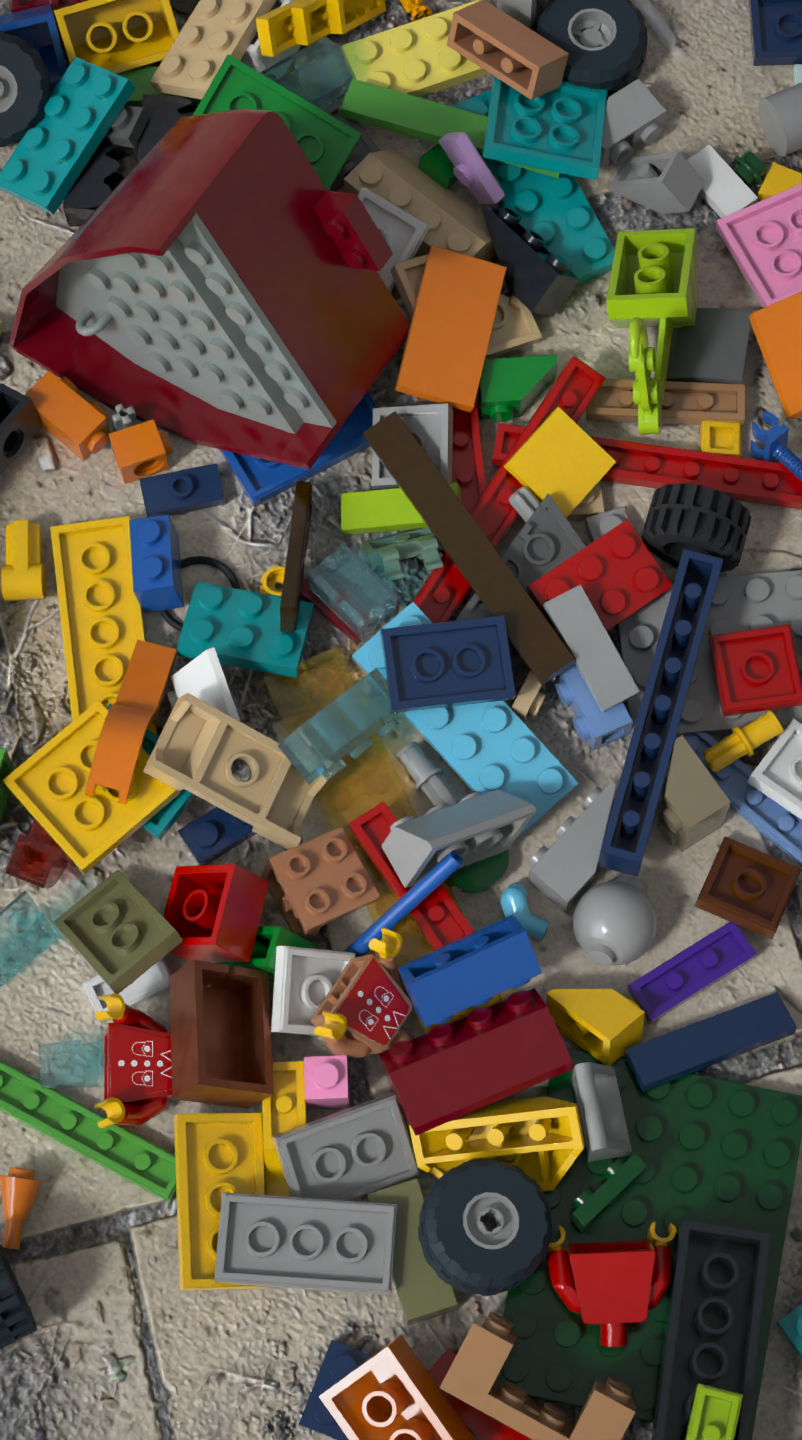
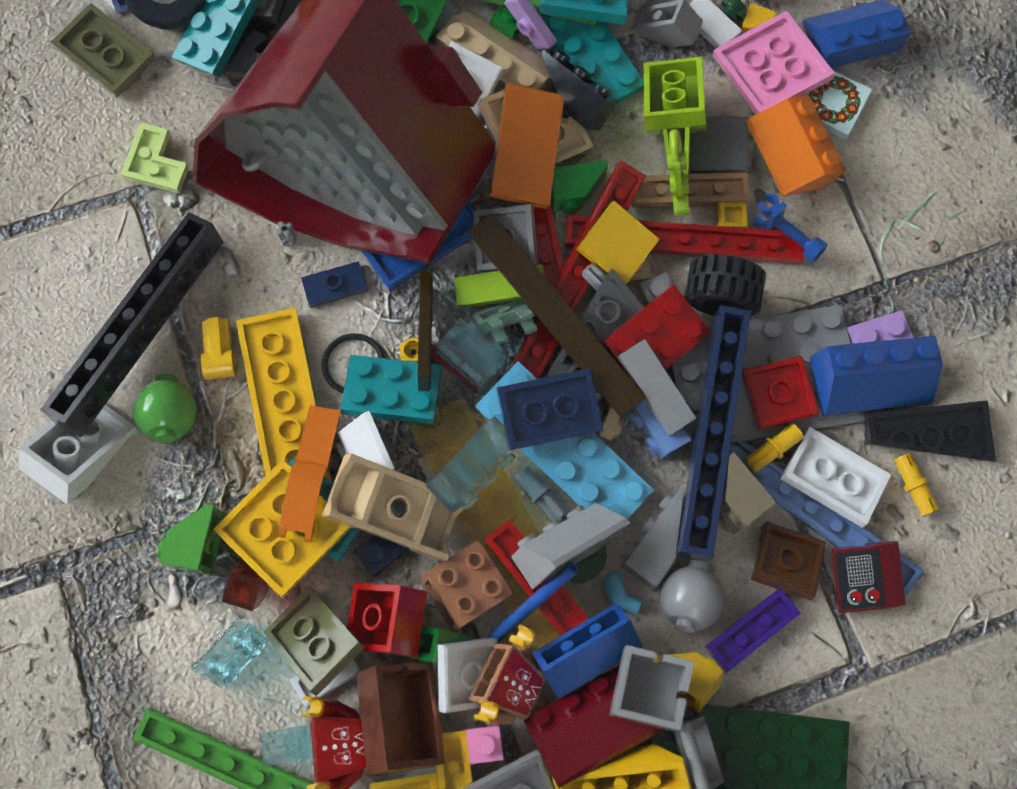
camera: 10 degrees left, 5 degrees up
orange brick [24,371,110,461] -> none
orange brick [108,419,173,484] -> none
blue brick [129,514,184,613] -> none
dark blue tile [624,992,797,1092] -> none
none -> light grey piece [609,645,694,732]

